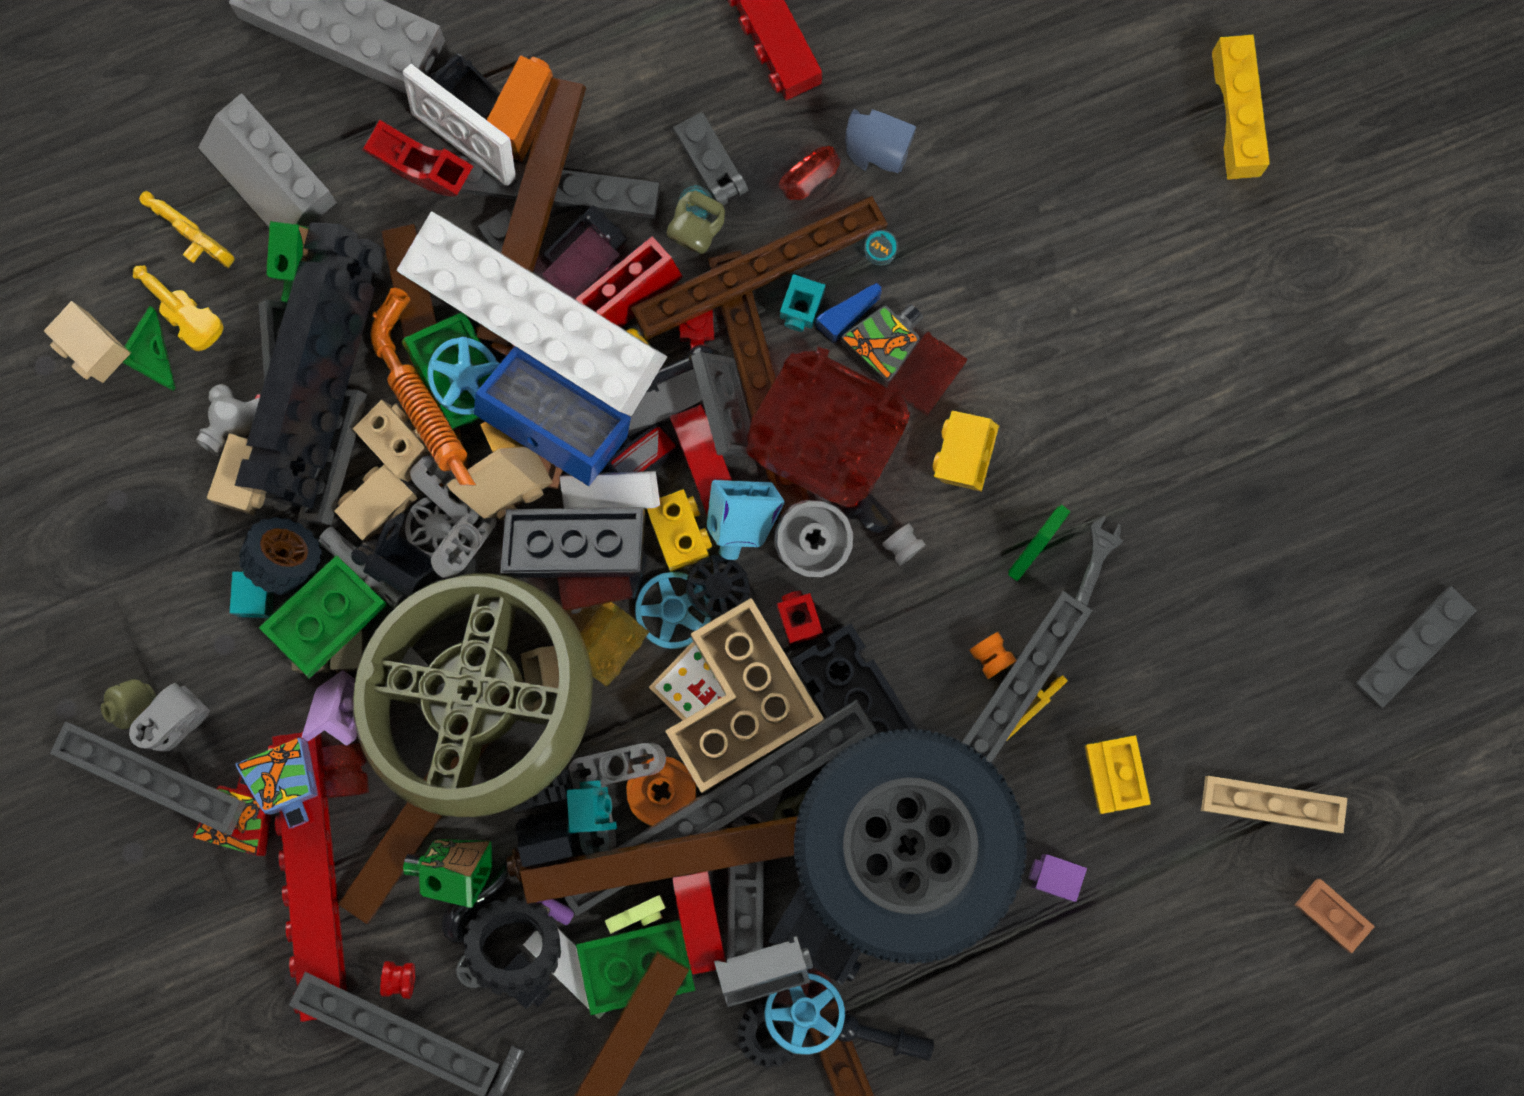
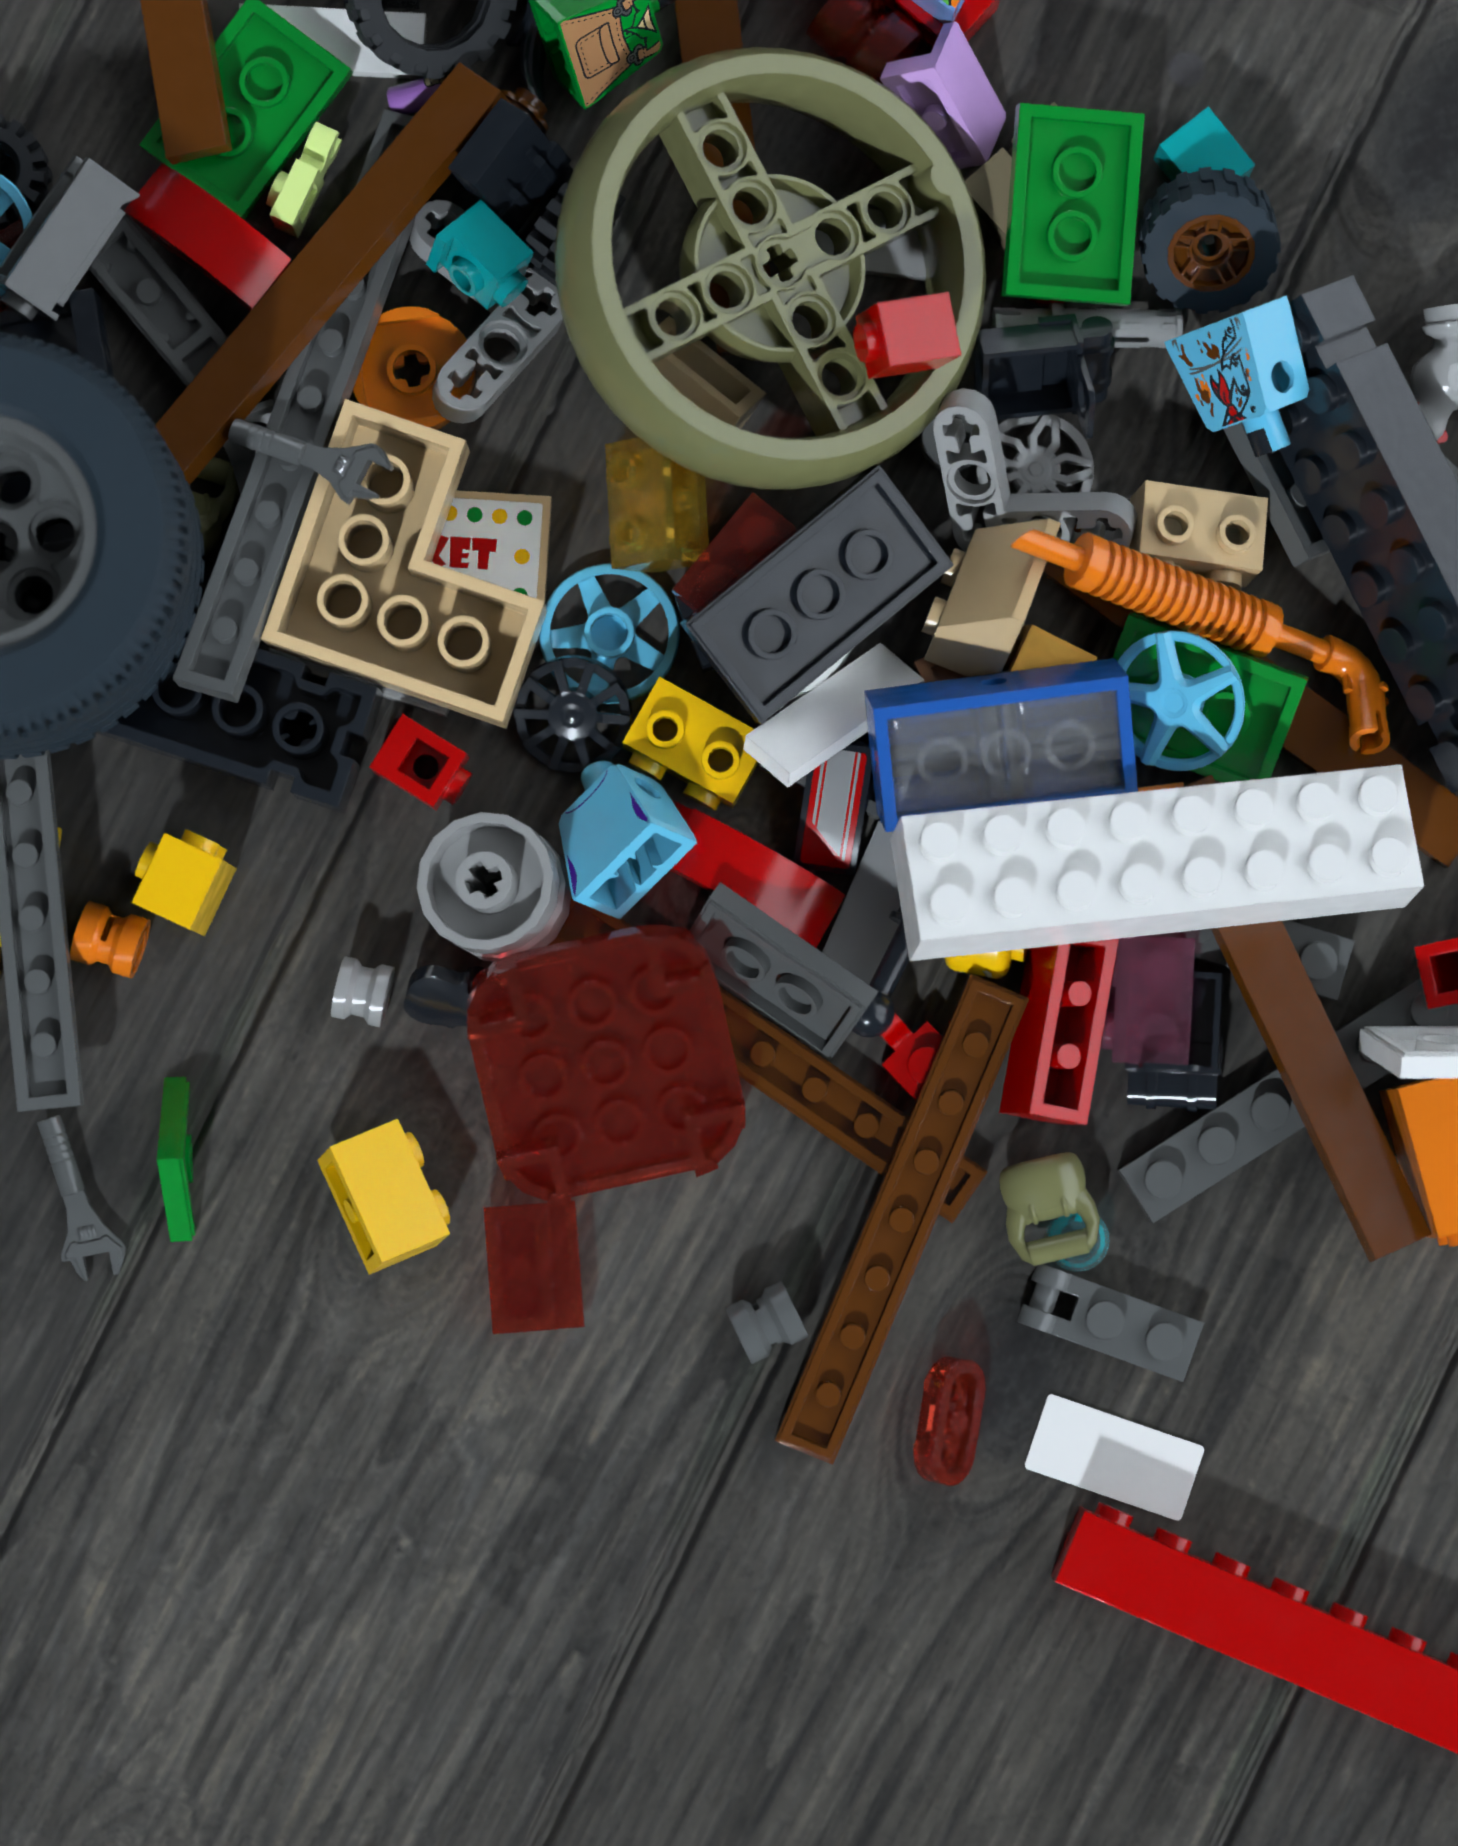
camera: 140 degrees right, 5 degrees up
tan brick [207,433,265,516] -> none
tan brick [334,464,418,542] -> none
teal brick [780,274,825,332] -> none
blue slope [815,283,882,343] -> none
torso [840,304,923,389] -> none
sand blue brick [845,109,916,173] -> none
clear light blue tile [864,230,898,266] -> none
none -> yellow brick [131,829,237,936]
none -> dark grey piece [228,418,394,505]
none -> dark grey wheel [725,1280,809,1364]
none -> brick [853,292,962,379]
none -> white sticker [1025,1394,1204,1521]
none -> medium azure torso [1164,296,1310,457]

